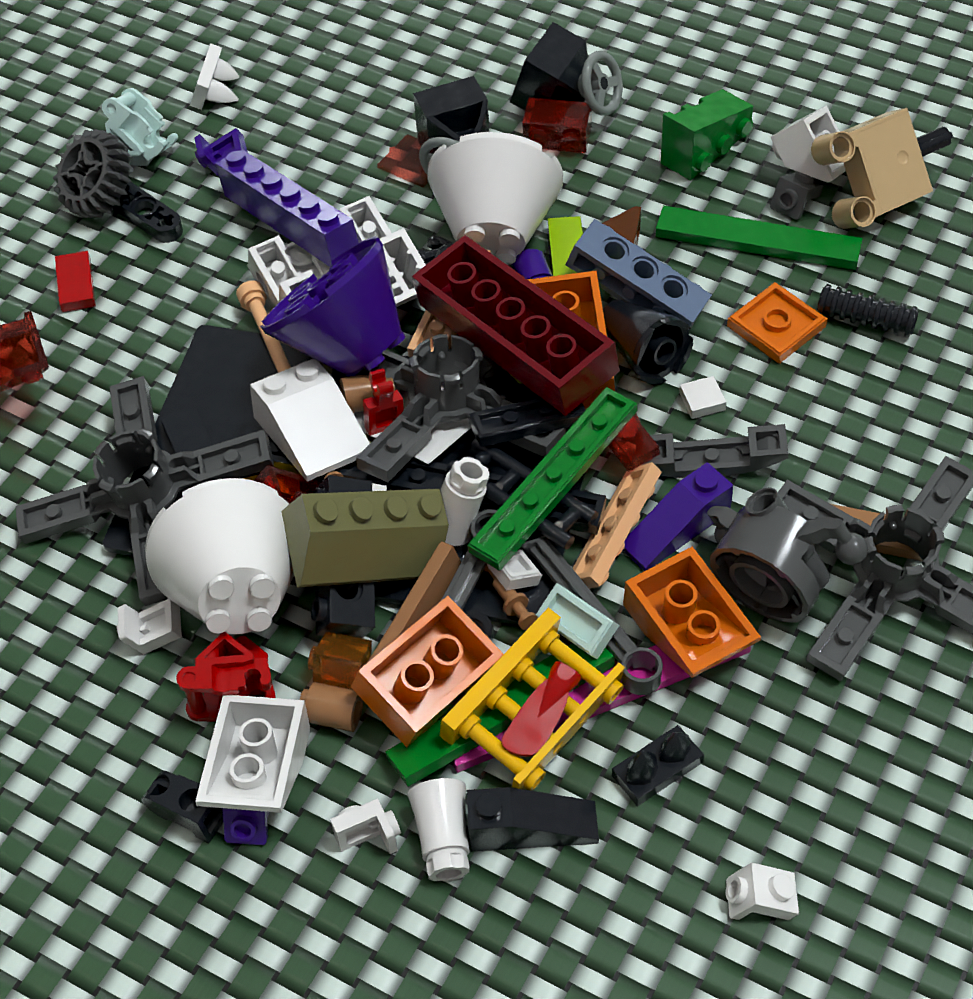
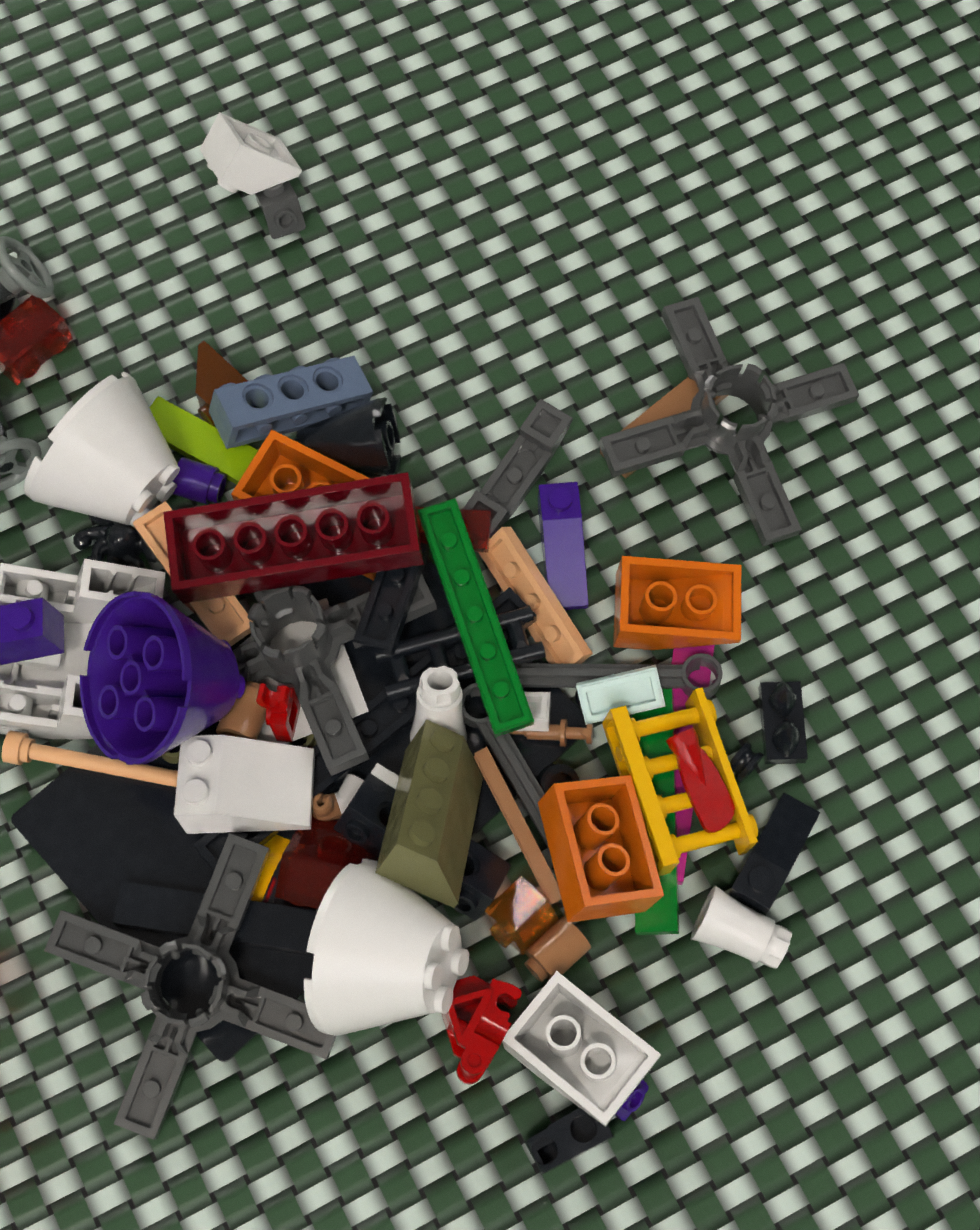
camera: 60 degrees left, 15 degrees up
white bracket [117,599,182,655] -> none
white bracket [330,798,401,854] -> none
green tile [655,205,863,270] -> none
green wedge [660,89,753,181] -> none
white tile [679,376,727,419] -> none
dark grey piece [707,487,868,622] -> none
white bracket [725,862,799,920] -> none
orange tile [727,282,828,364] -> none
tan piece [811,108,953,229] -> none
black piece [817,284,919,338] -> none
none -> black bush [730,742,764,783]

